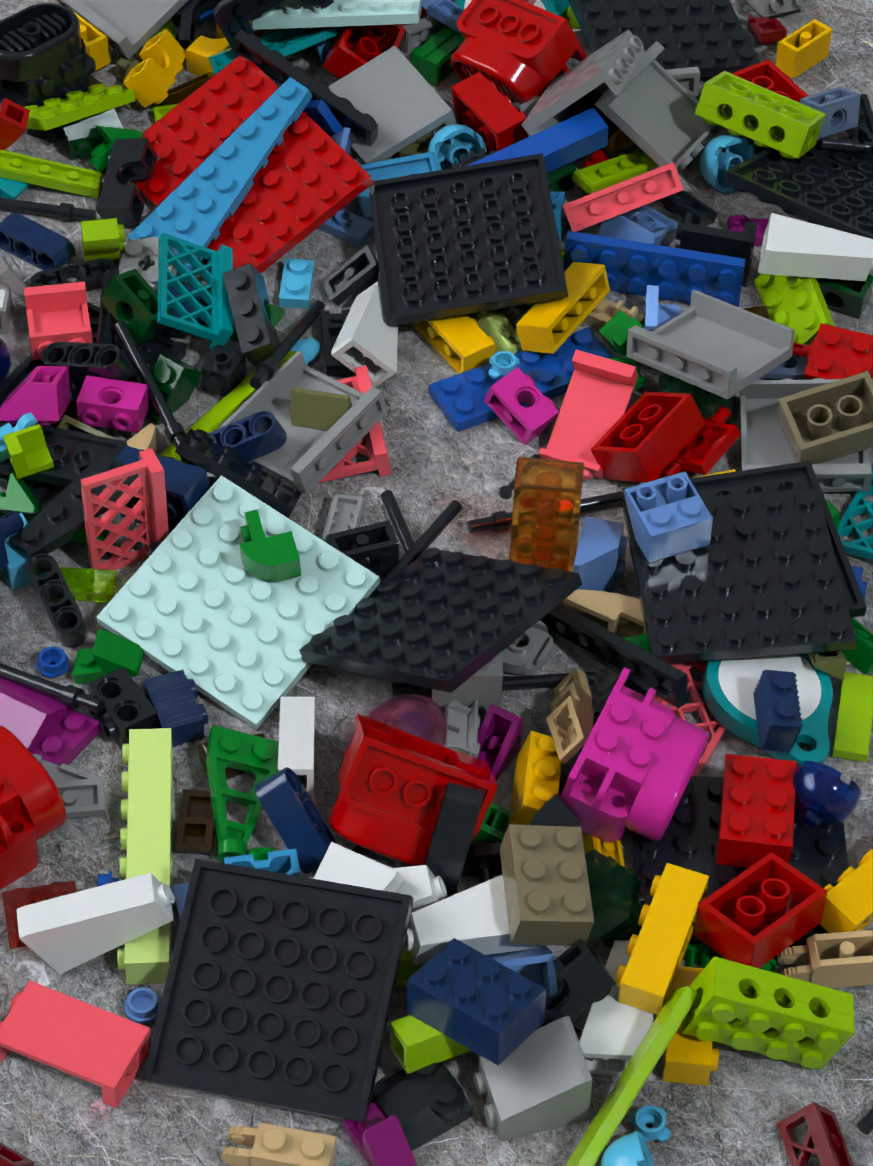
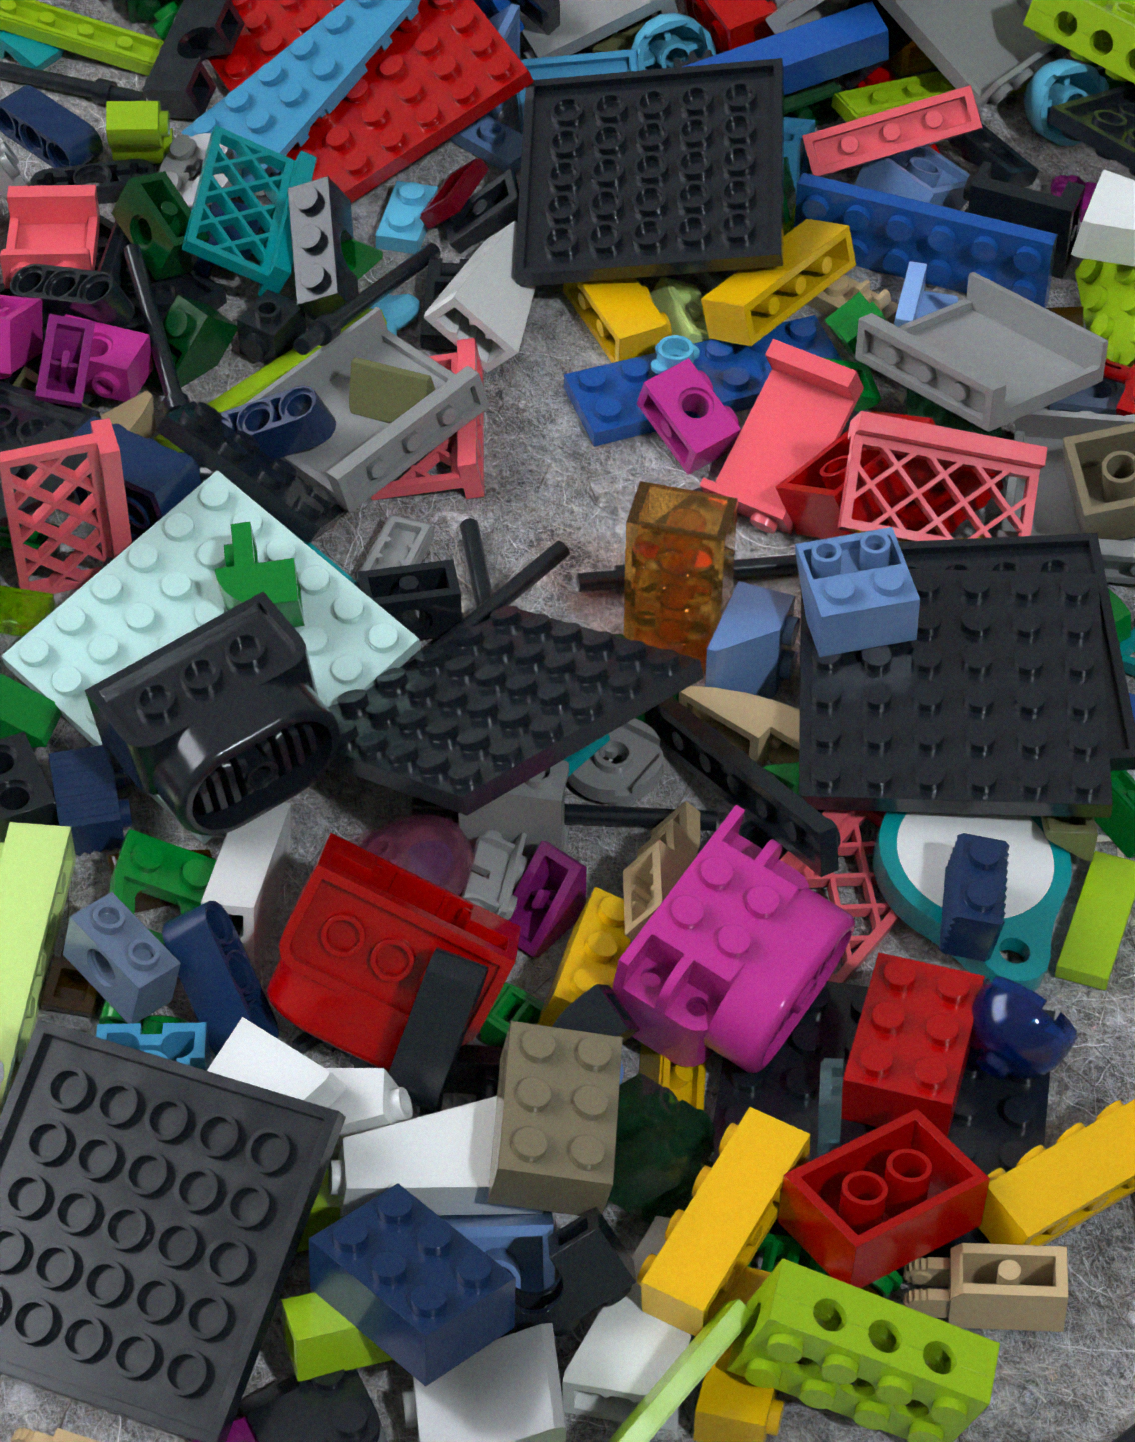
camera: 10 degrees right, 0 degrees up
none -> magenta slope [35,314,95,408]
none -> sand blue brick [63,892,181,1024]
none -> black brick [85,591,340,836]
none -> dark red tile [420,158,489,229]
none -> clear light blue tile [817,1058,844,1158]
none -> coral fence [837,411,1048,542]

